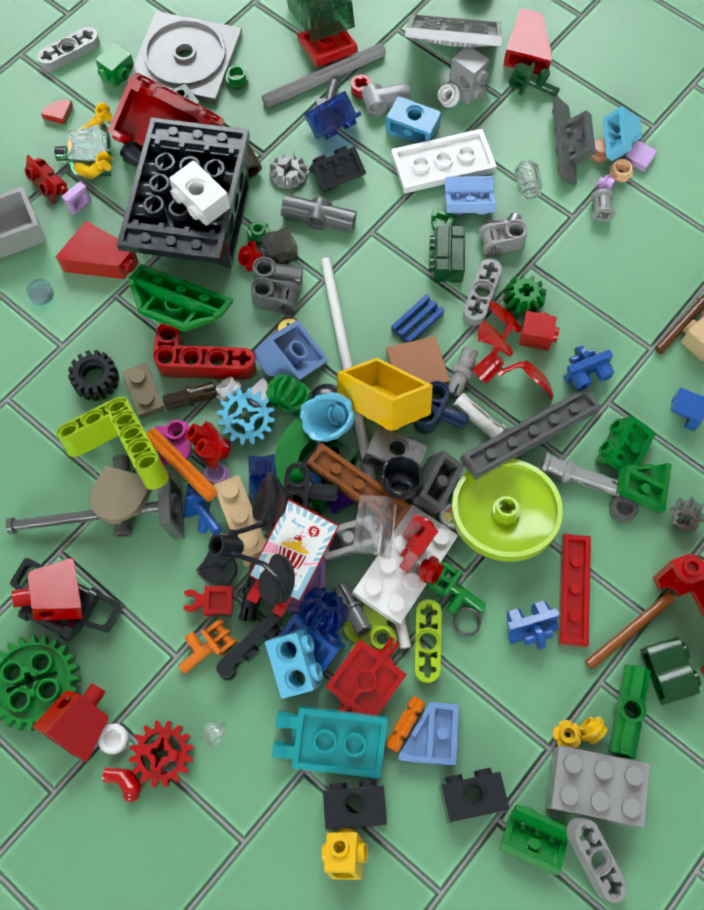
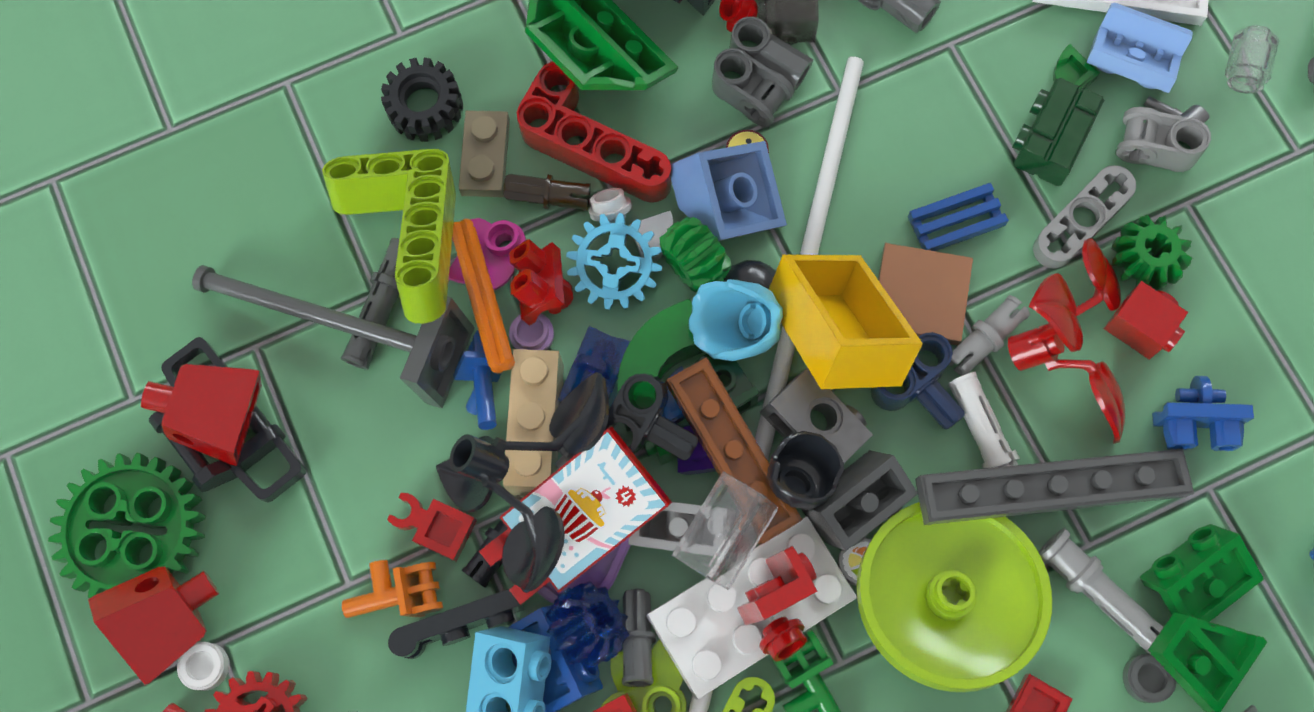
camera: 30 degrees right, 5 degrees up
dark tan tile [90,466,152,524] -> none

